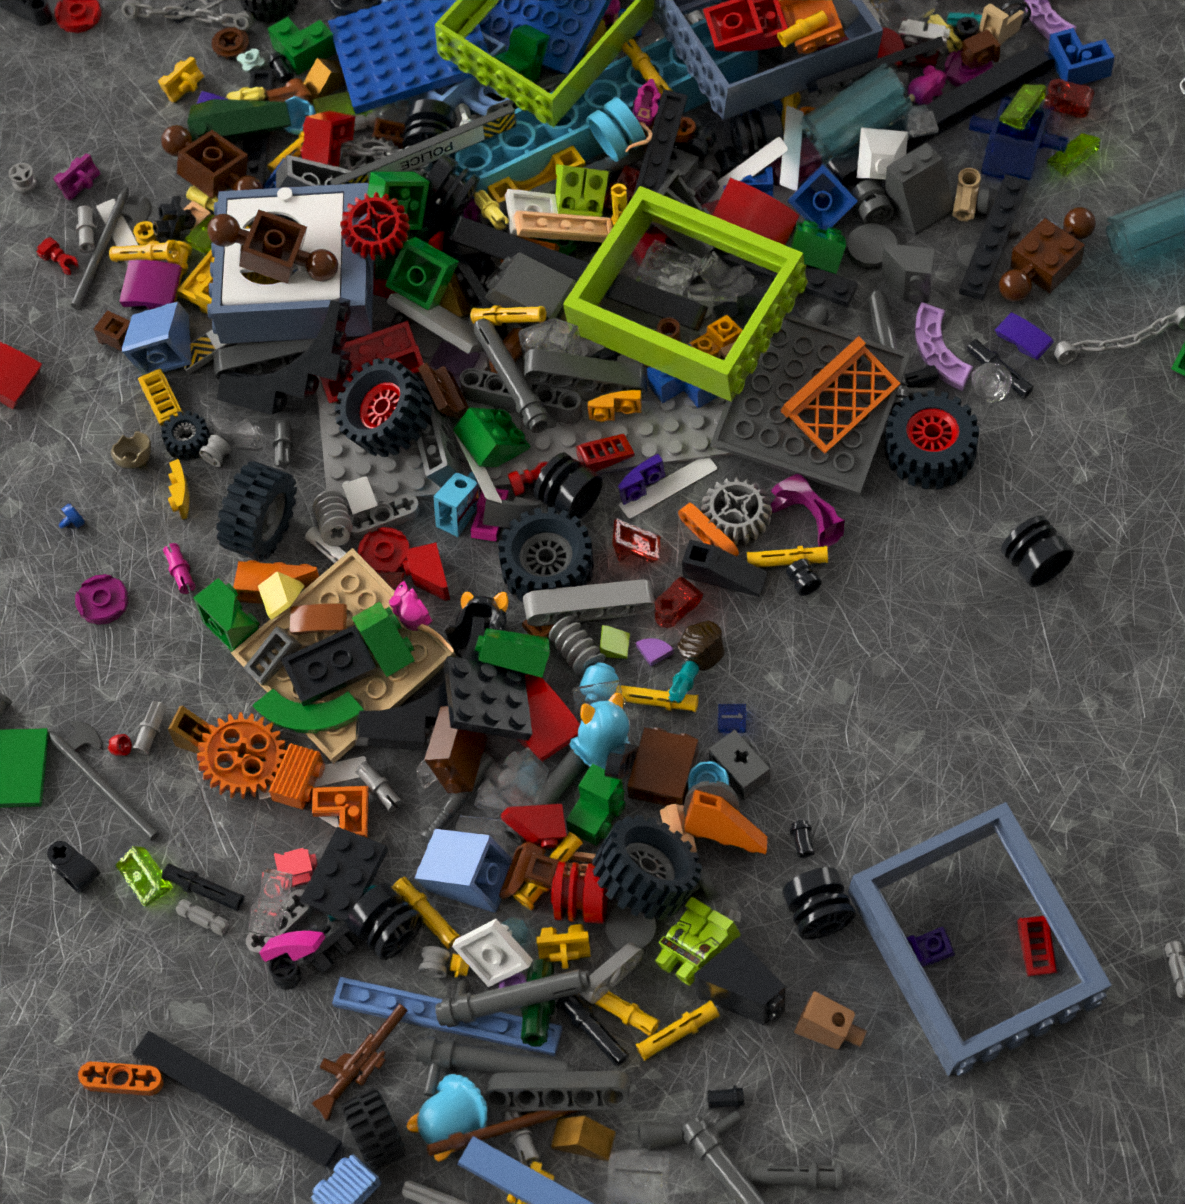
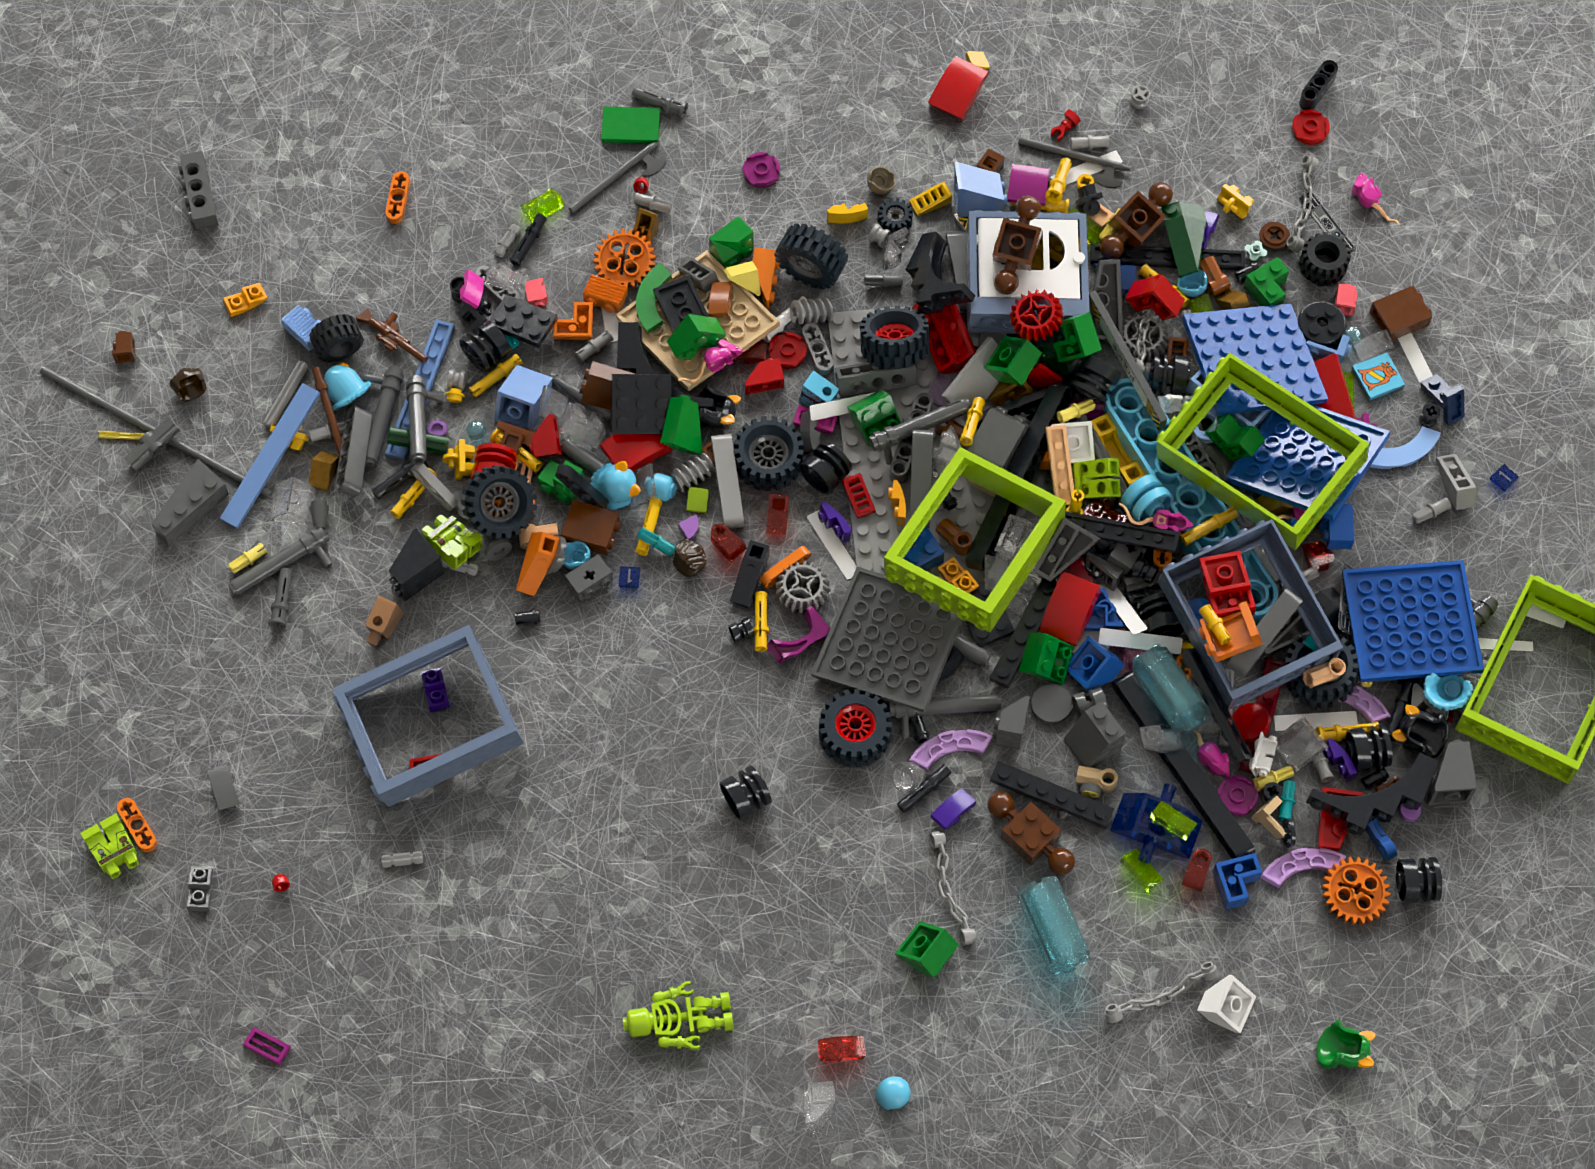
camera: 85 degrees right, 5 degrees up
black piece [47,841,101,894] -> none
magenta hips [53,153,101,200] -> none
blue tile [59,503,85,529] -> none
black tile [132,1030,342,1168] -> none
dark pink pin [163,543,196,594] -> none
light yellow axle [226,87,266,101] -> none
white panel [342,476,379,514] -> none
reddish brown slope [418,363,469,418] -> none
white tile [452,919,533,987] -> none
red piece [507,461,548,496] -> none
yellow pin [635,1000,720,1061] -> none
black pin [707,1085,744,1110] -> none
orange fence [780,336,901,454] -> none
black wheel [782,867,856,940] -> none
white slope [857,128,908,180] -> none
reddish brown brick [961,29,1001,69] -> none

